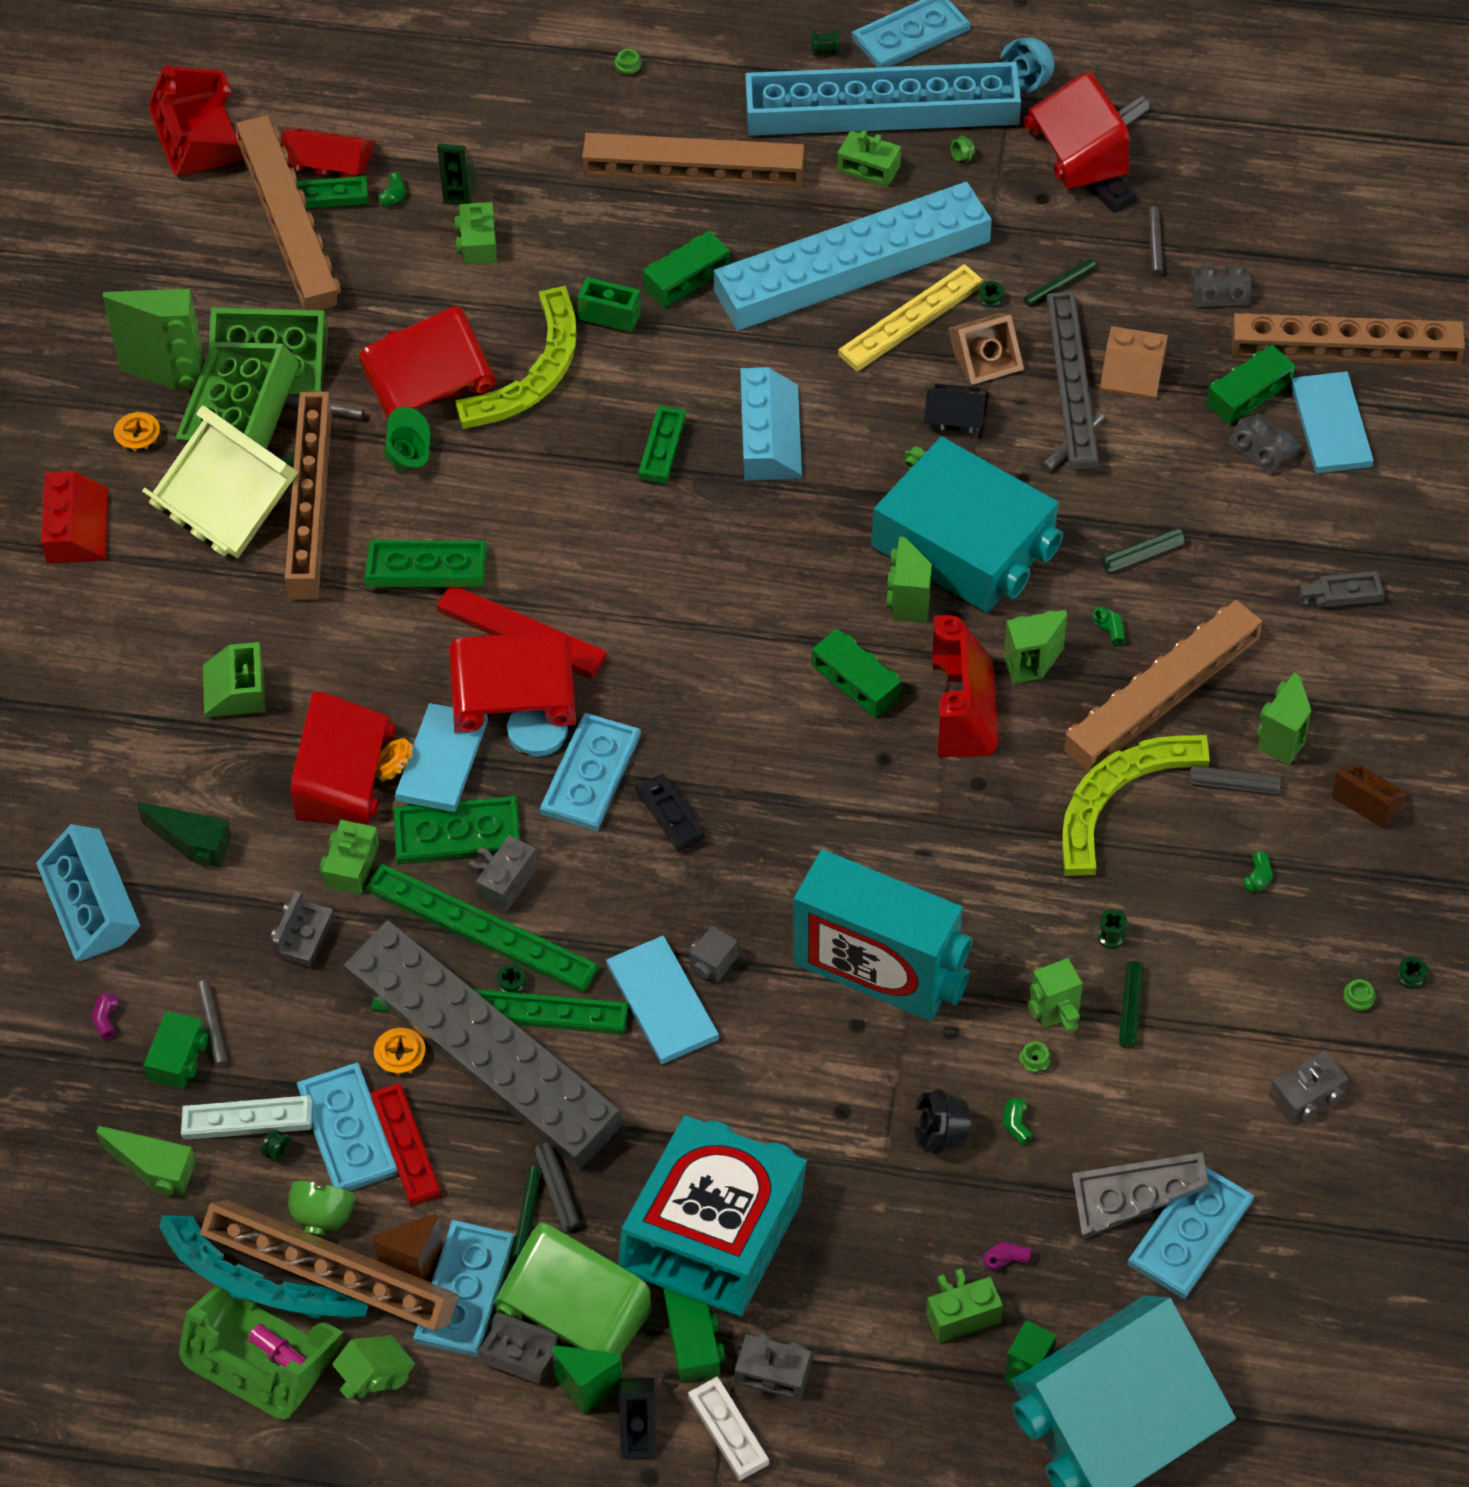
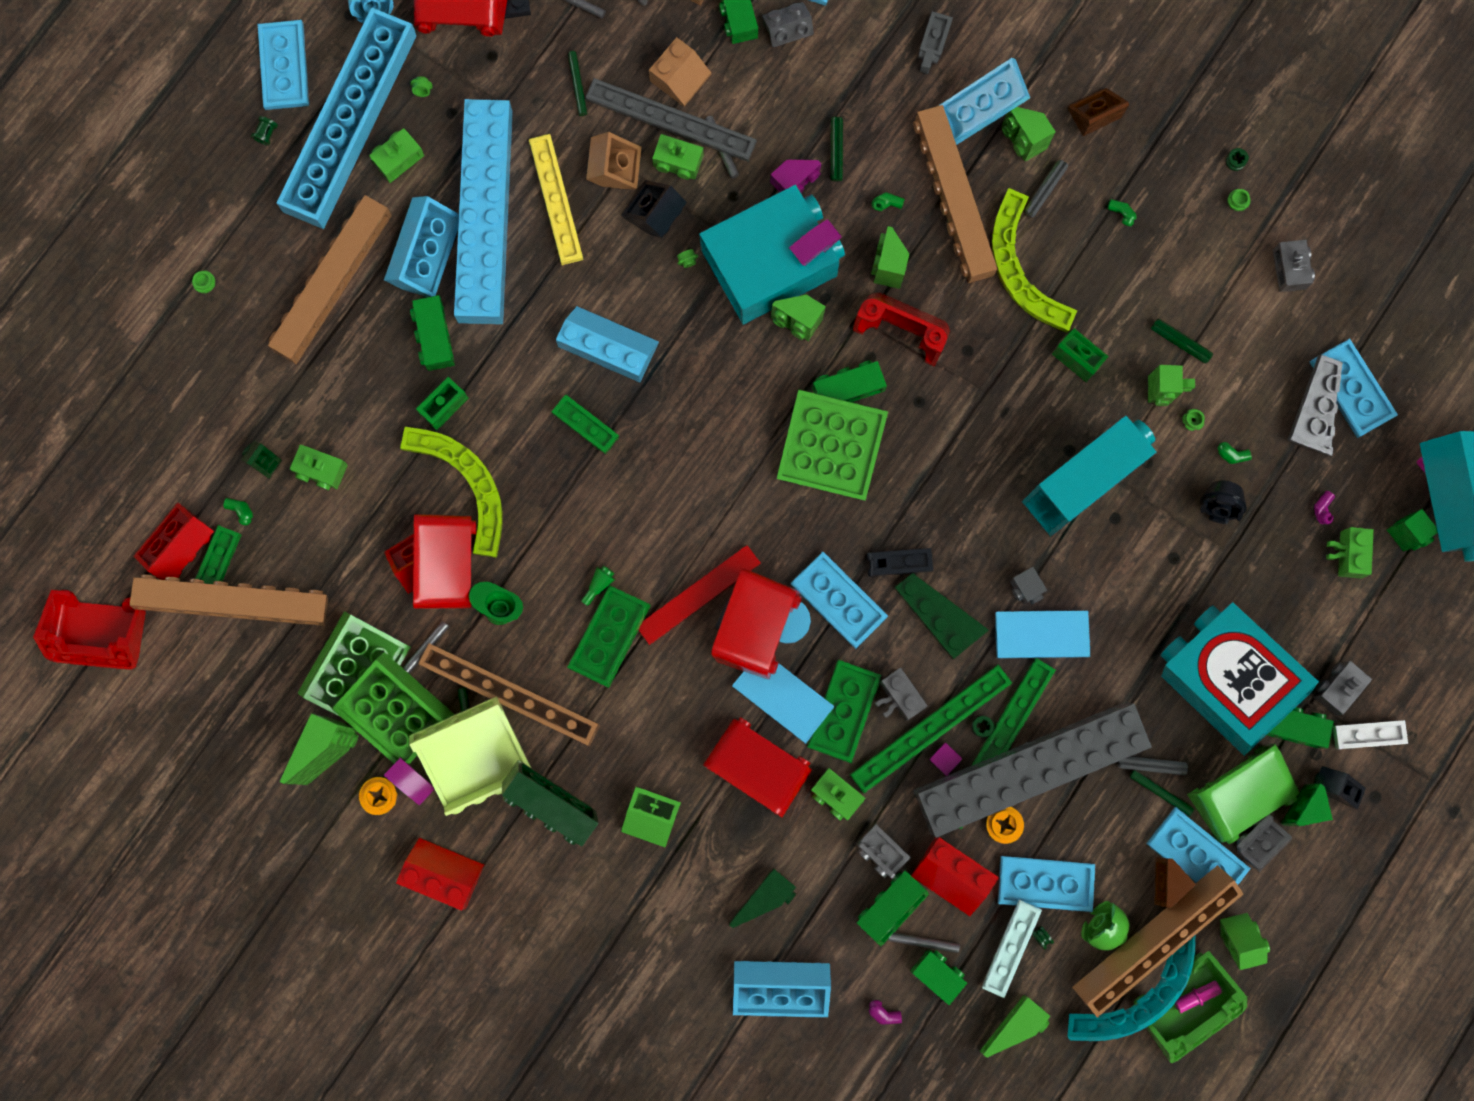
camera: 70 degrees left, 25 degrees up
red tile [370,1083,441,1207] -> none
light orange gear [375,738,413,782] -> none
dark green bush [978,280,1004,308] -> none
dark green bush [1097,909,1128,949] -> none
none -> medium azure slope [384,196,459,297]
none -> magenta slope [384,757,434,806]
none -> dark green brick [502,760,599,846]
none -> green cone [581,565,616,606]
none -> bright green brick [652,134,703,180]
none -> magenta slope [770,160,821,193]
none -> bright green plate [777,389,888,501]
none -> magenta slope [789,219,842,266]
none -> green brick [857,871,929,947]
none -> dark green wing [894,573,989,660]
none -> red slope [911,837,999,916]
none -> magenta tile [929,743,962,776]
none -> medium azure tile [939,58,1030,145]
none -> green slope [1052,328,1109,383]

